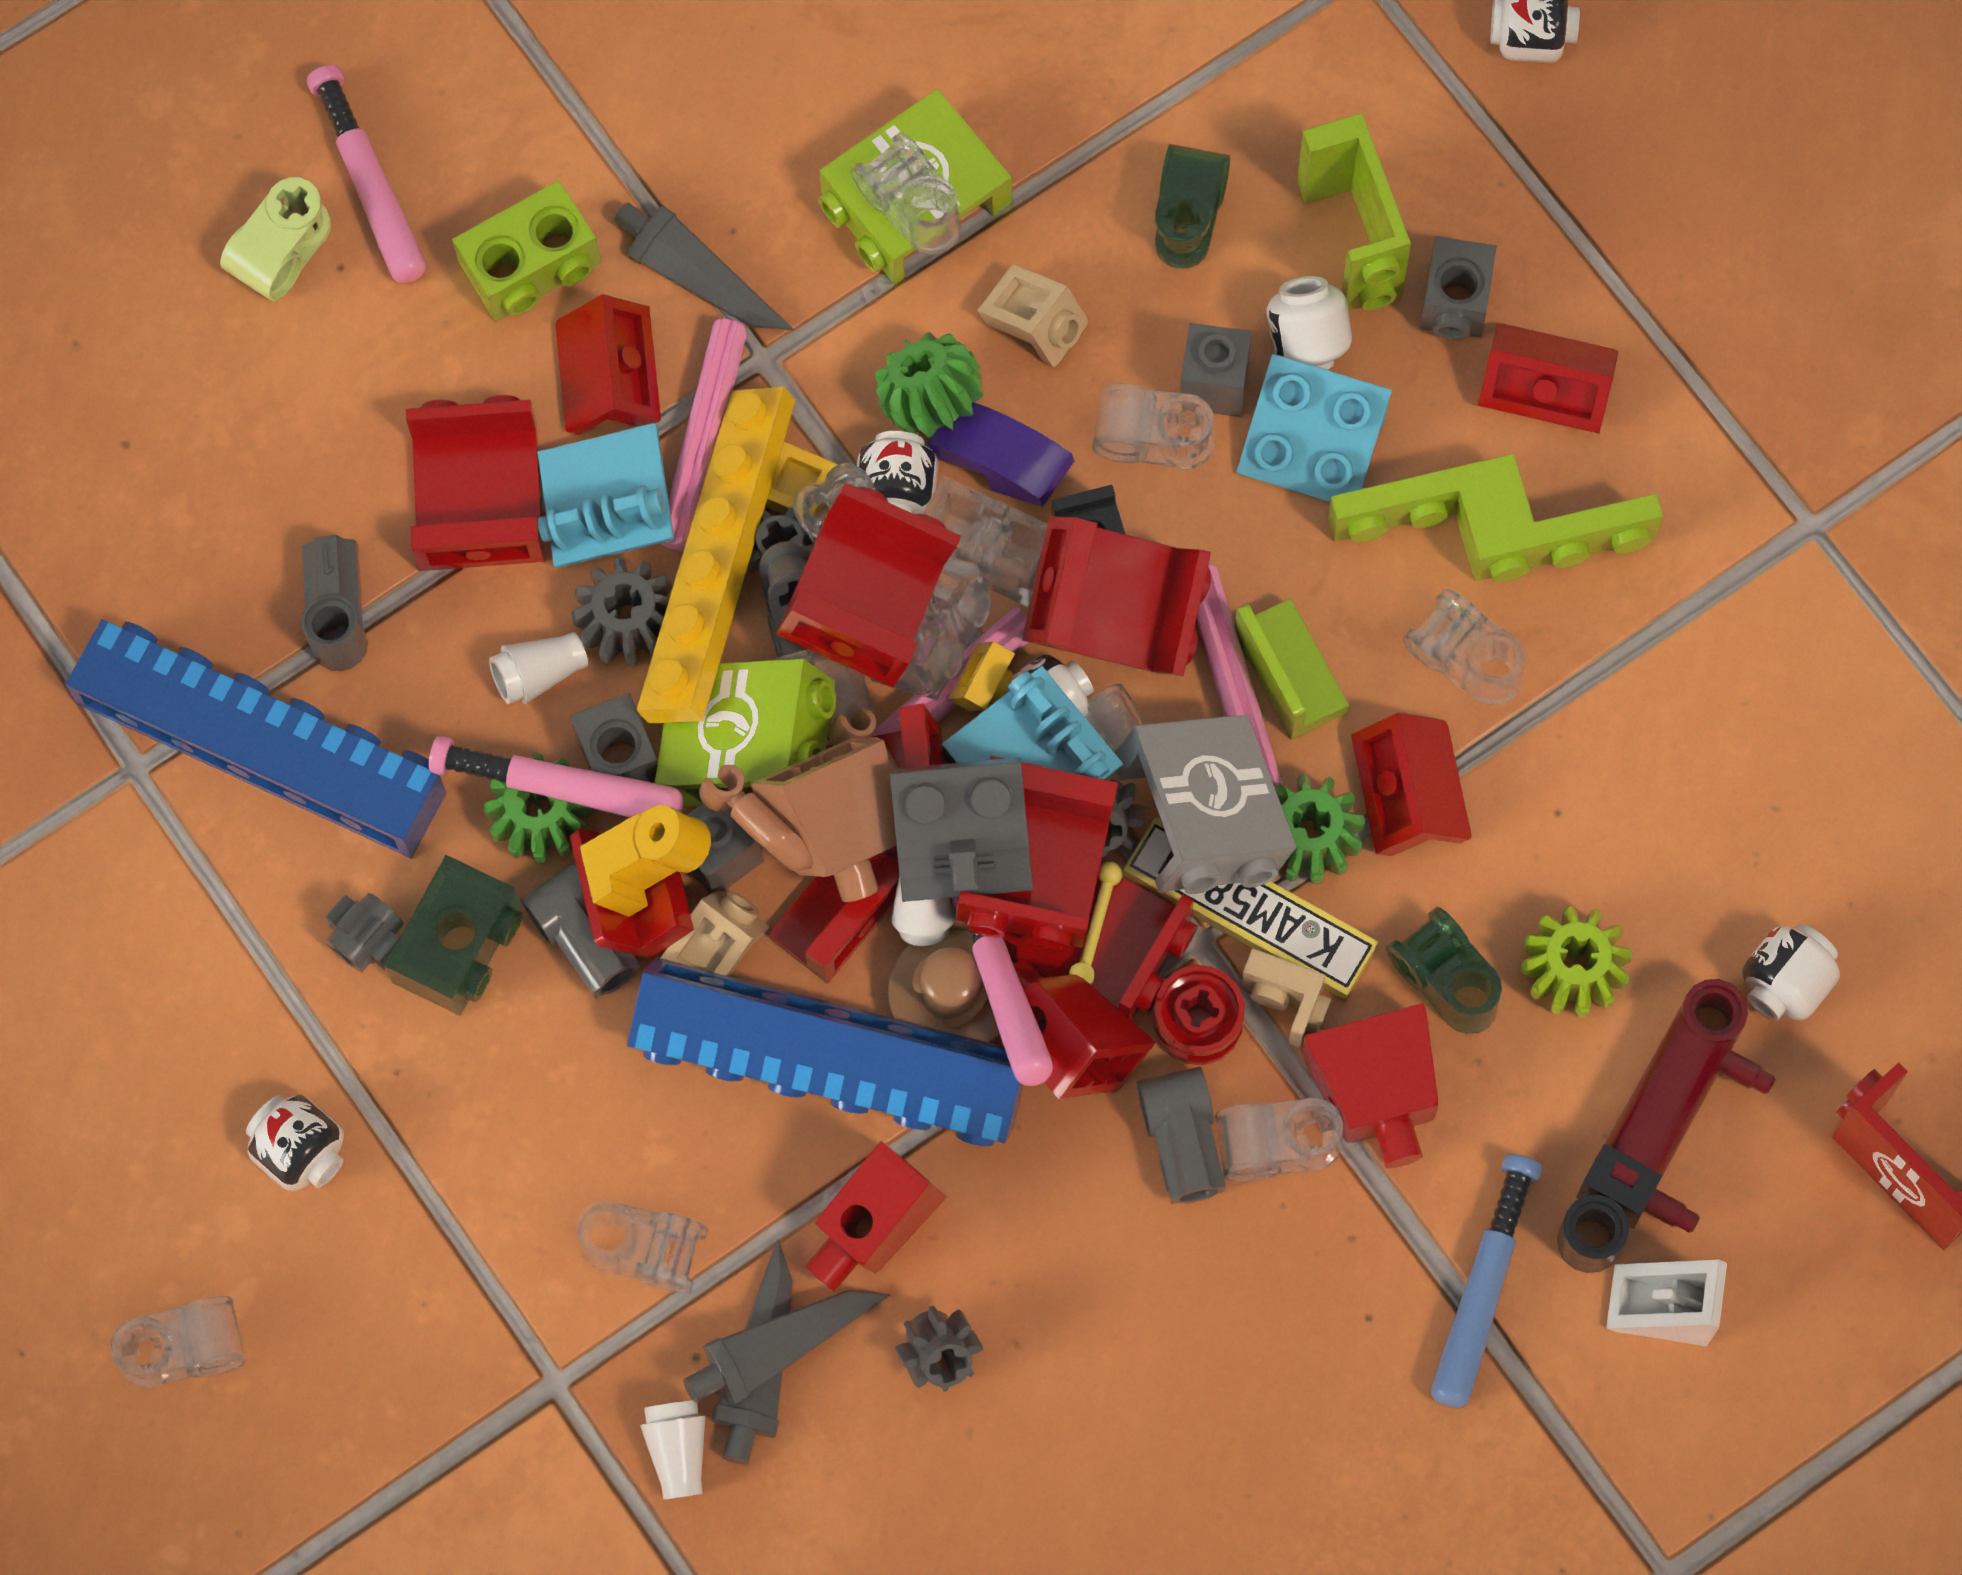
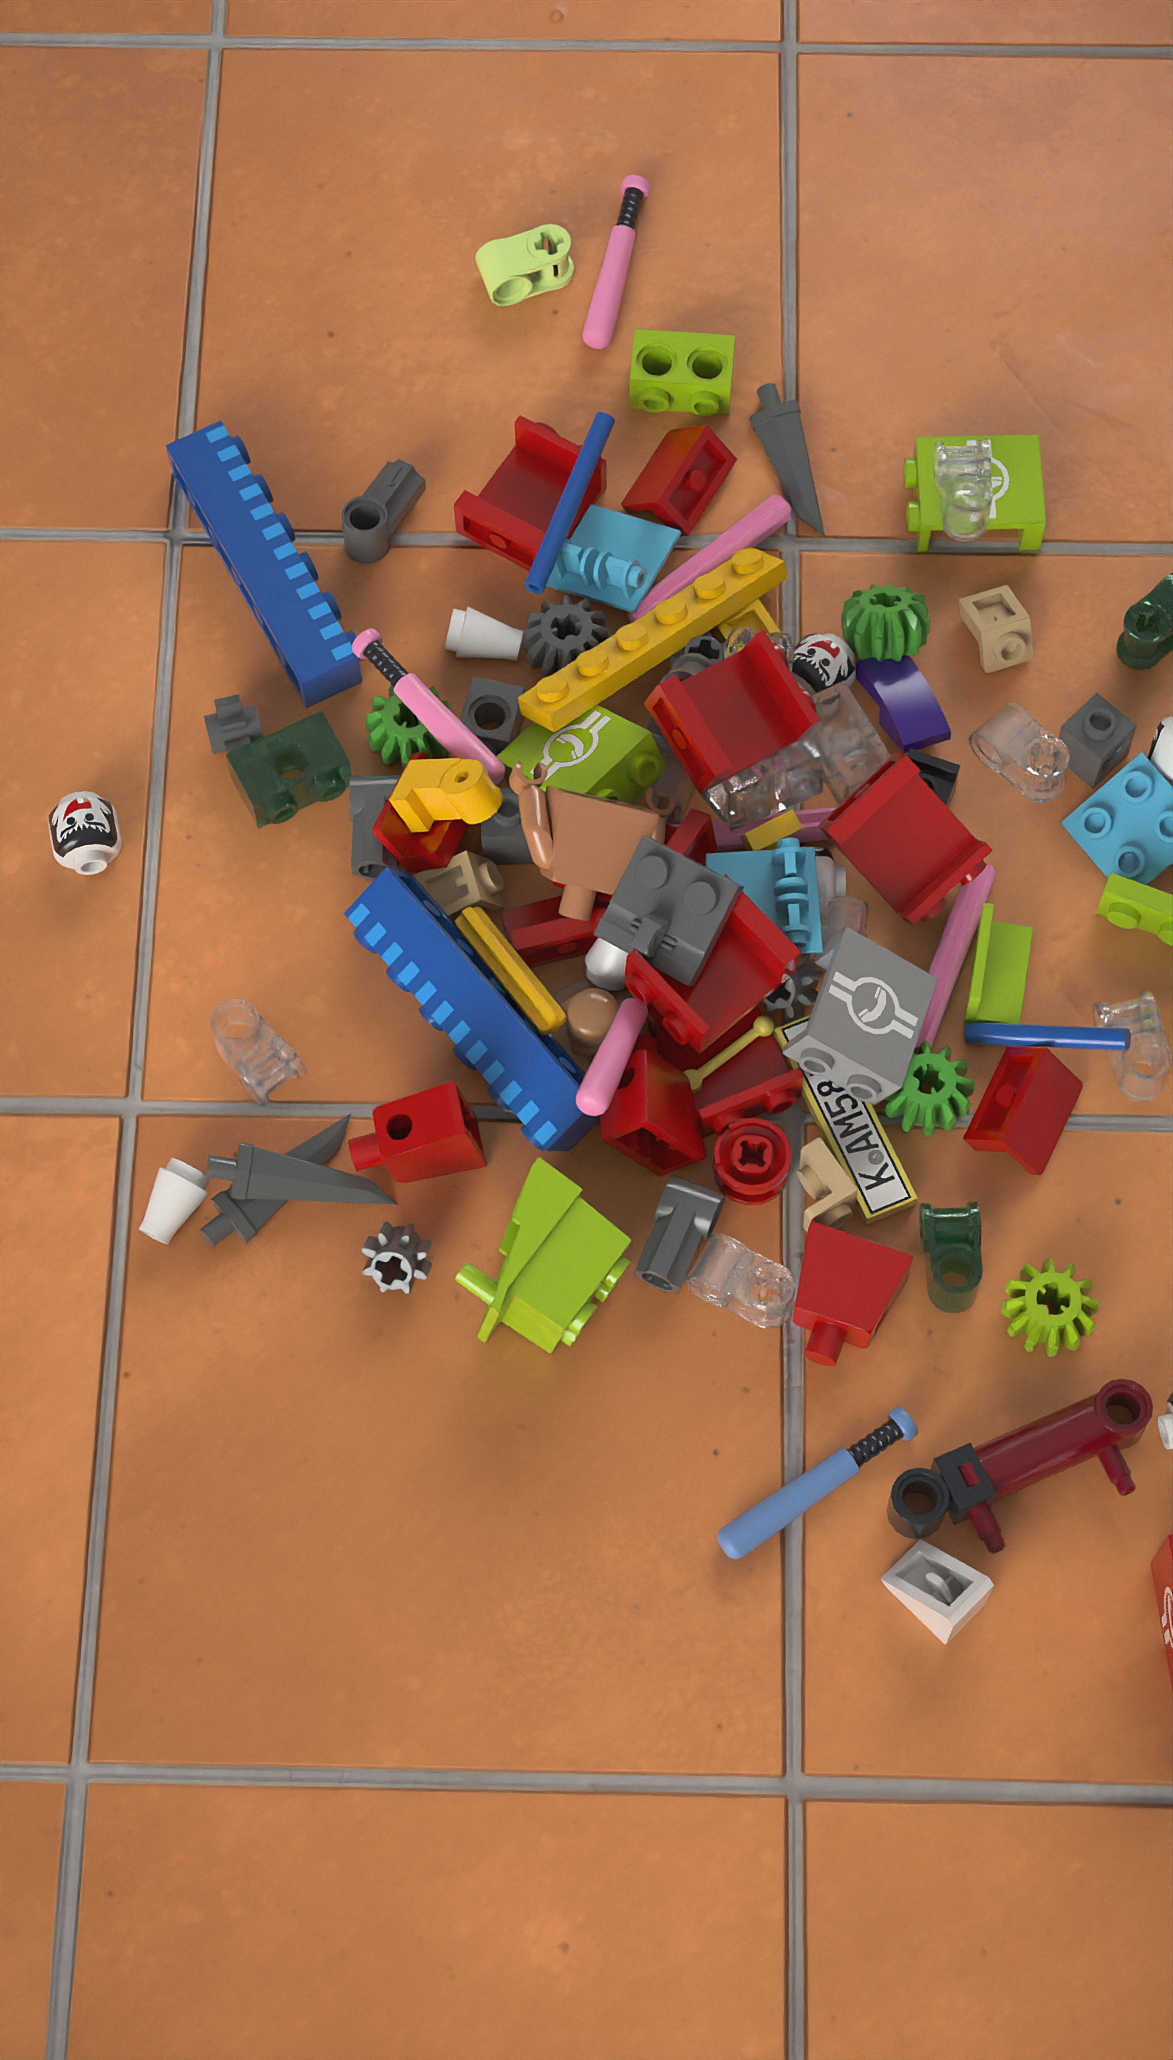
camera: 35 degrees right, 5 degrees down
none -> lime piece [454,1157,632,1354]
none -> yellow axle [455,906,567,1035]
none -> blue piece [524,412,615,594]
none -> blue bar [964,1022,1131,1051]

